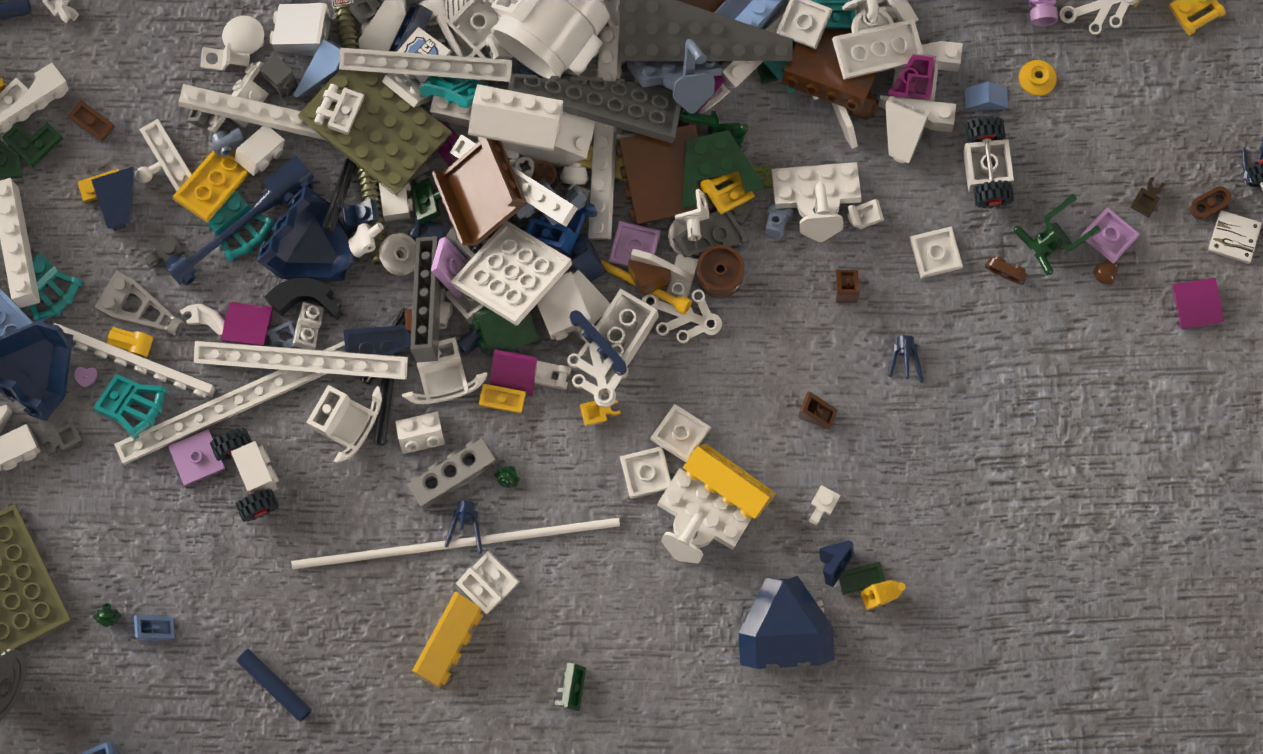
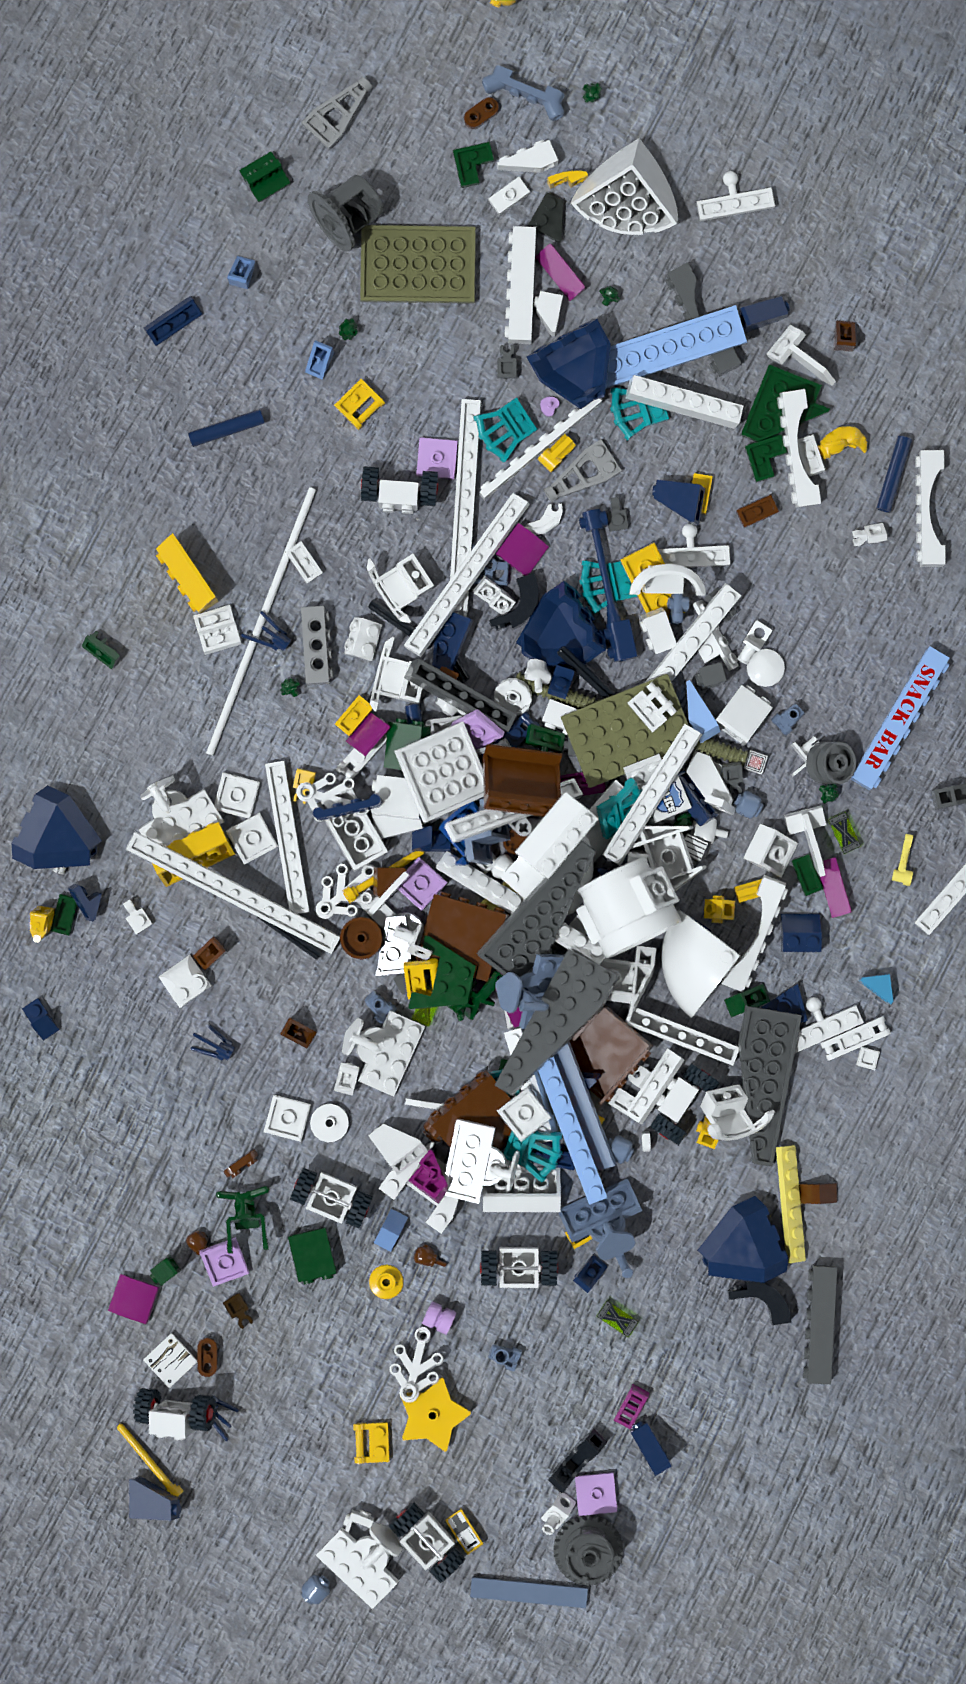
camera: 115 degrees right, 10 degrees up
none -> dark blue slope [22,998,60,1041]
none -> white plate [126,831,340,954]
none -> dark green slope [150,1255,181,1286]
none -> white slope [159,955,212,1008]
none -> black axle [256,916,322,959]
none -> white plate [265,761,309,914]
none -> white plate [285,541,323,584]
none -> dark green brick [288,1227,337,1285]
none -> white plate [310,1104,349,1142]
none -> yellow plate [334,379,385,430]
none -> reddish brown piece [413,1244,447,1267]
none -> white piece [630,564,706,596]
none -> dark green plant [673,813,693,832]

